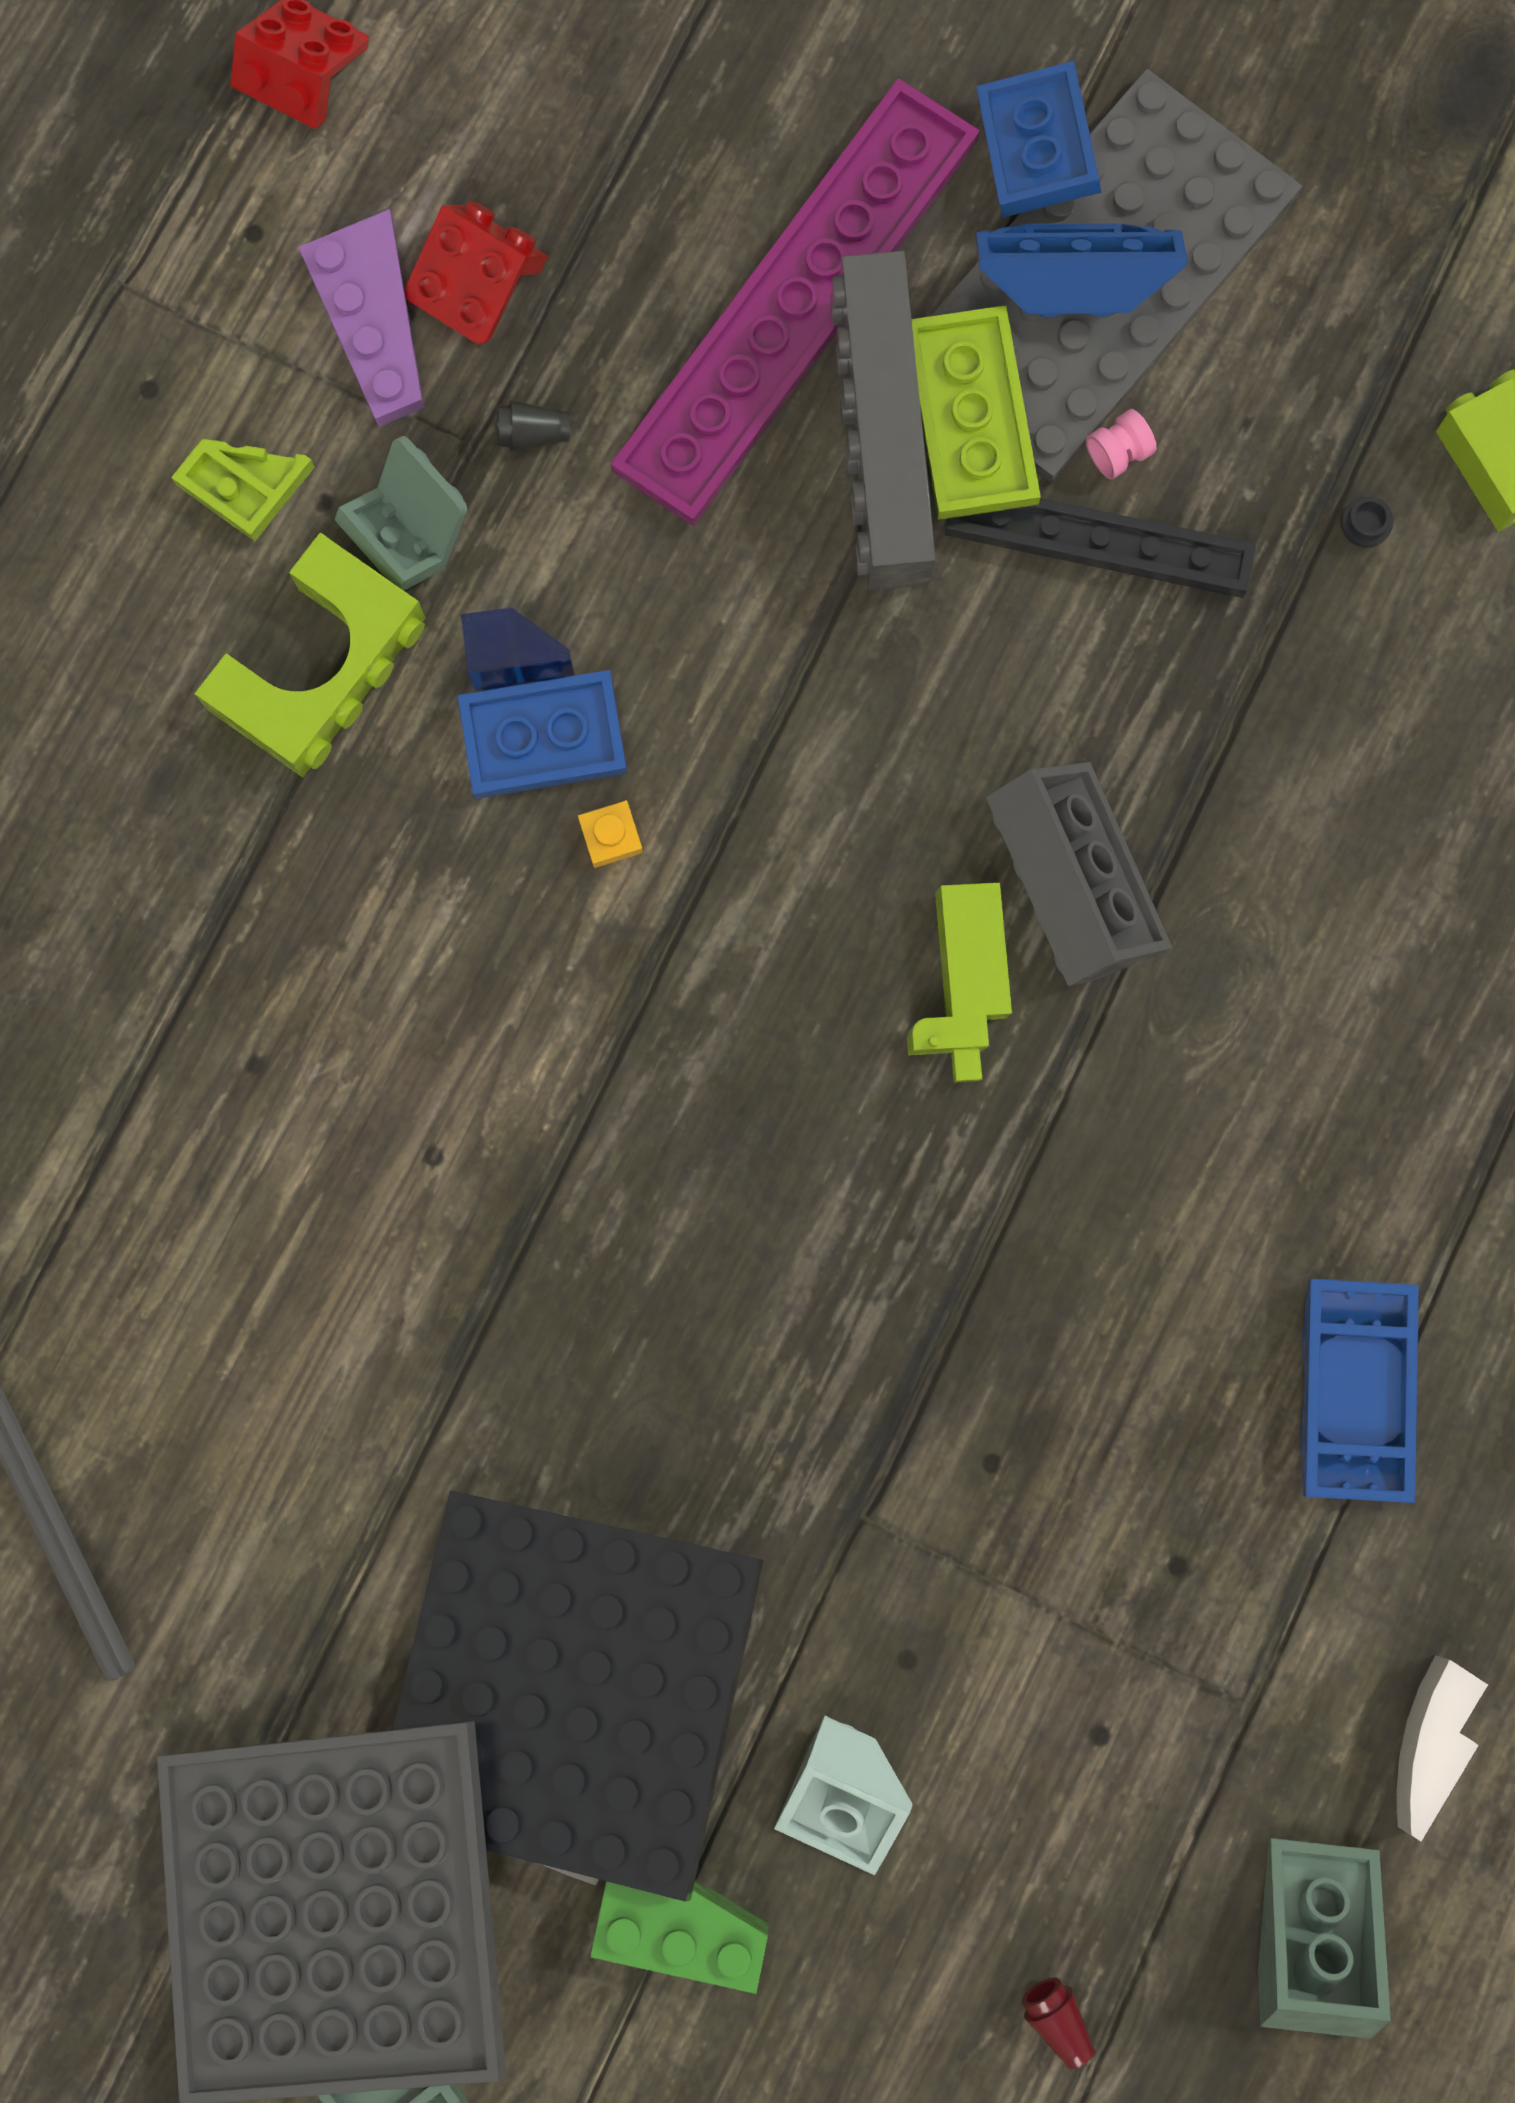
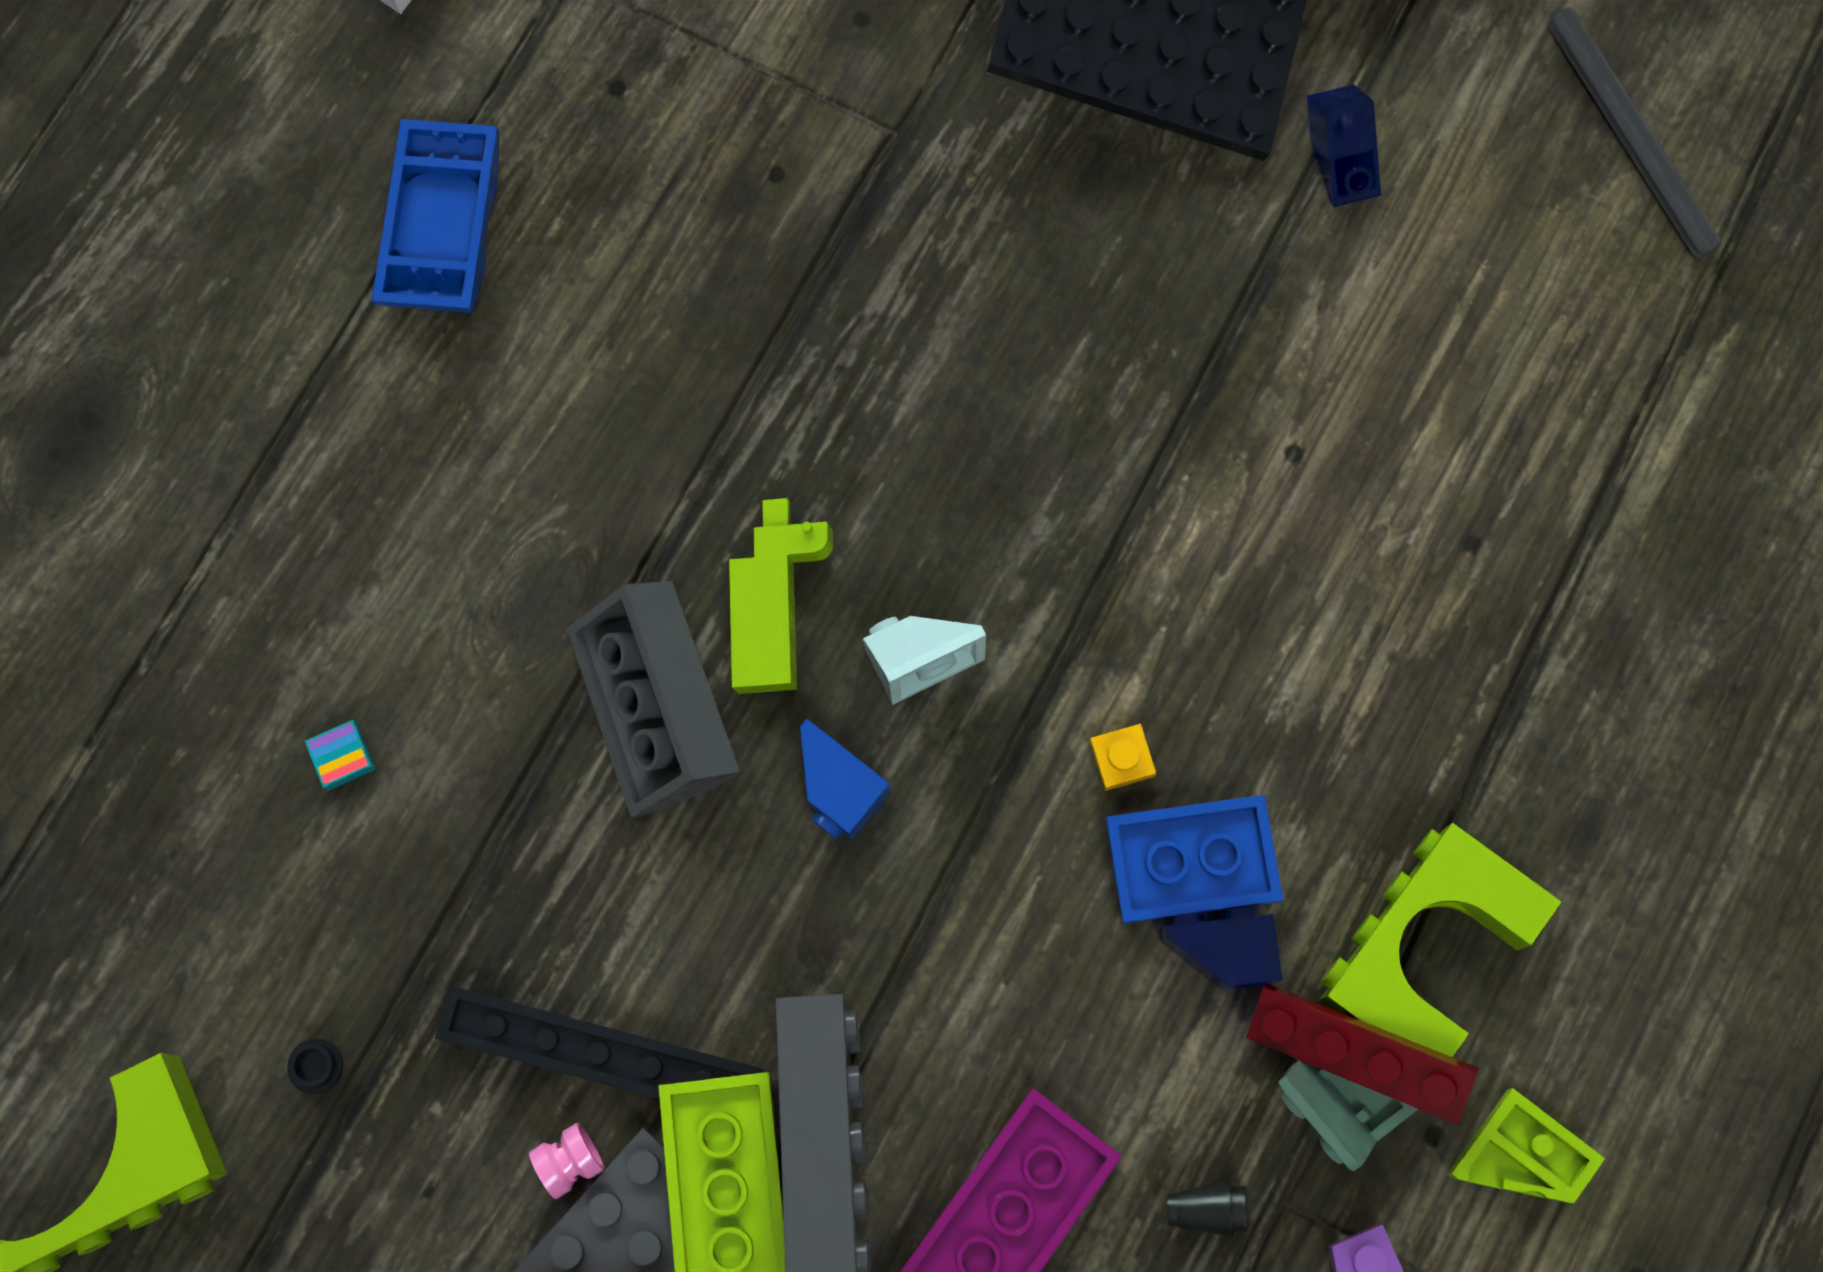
camera: 175 degrees left, 5 degrees down
none -> tile [305,720,376,791]
none -> blue slope [800,719,891,841]
none -> light aqua slope [863,616,986,705]
none -> dark red plate [1246,983,1480,1125]
none -> clear blue slope [1307,84,1381,207]

